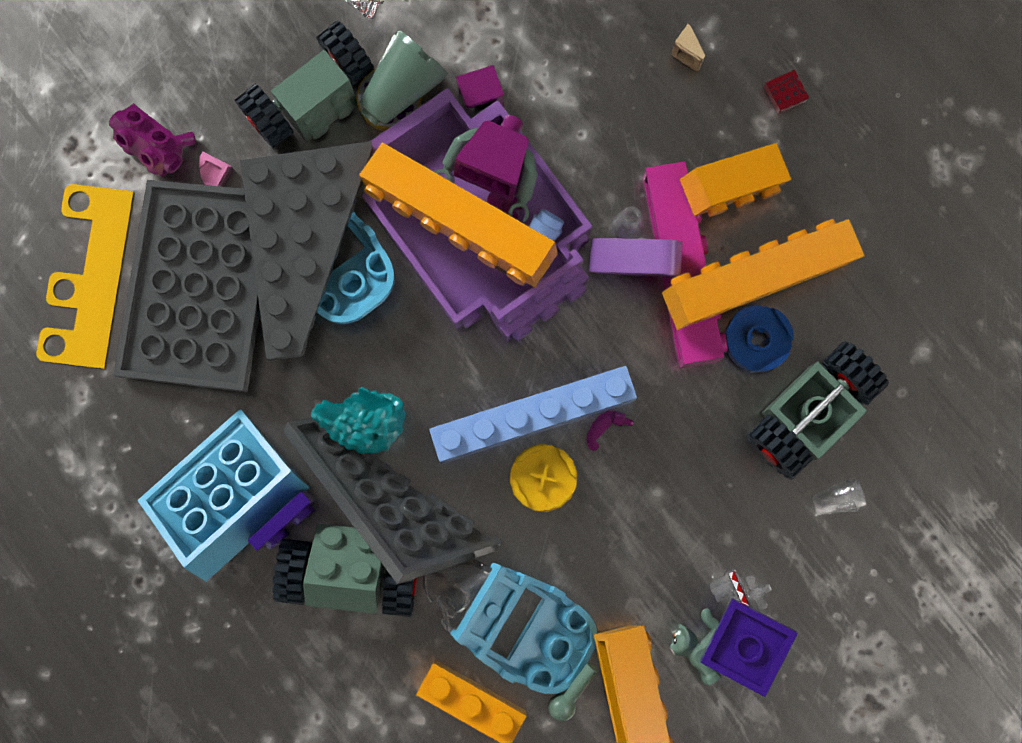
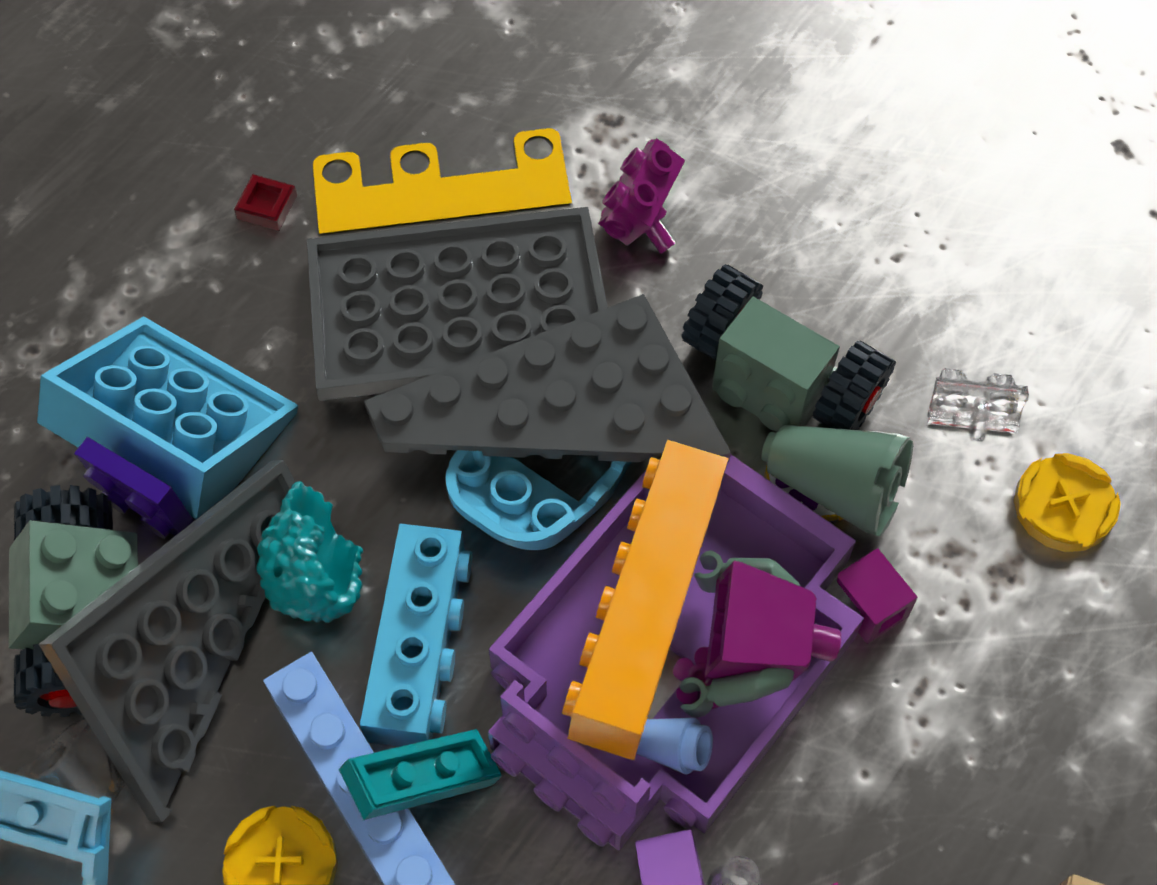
camera: 75 degrees right, 20 degrees down
bright pink tile [199,151,234,187] -> none
none -> dark red tile [234,174,297,231]
none -> teal tile [338,729,502,820]
none -> medium azure brick [360,523,472,747]

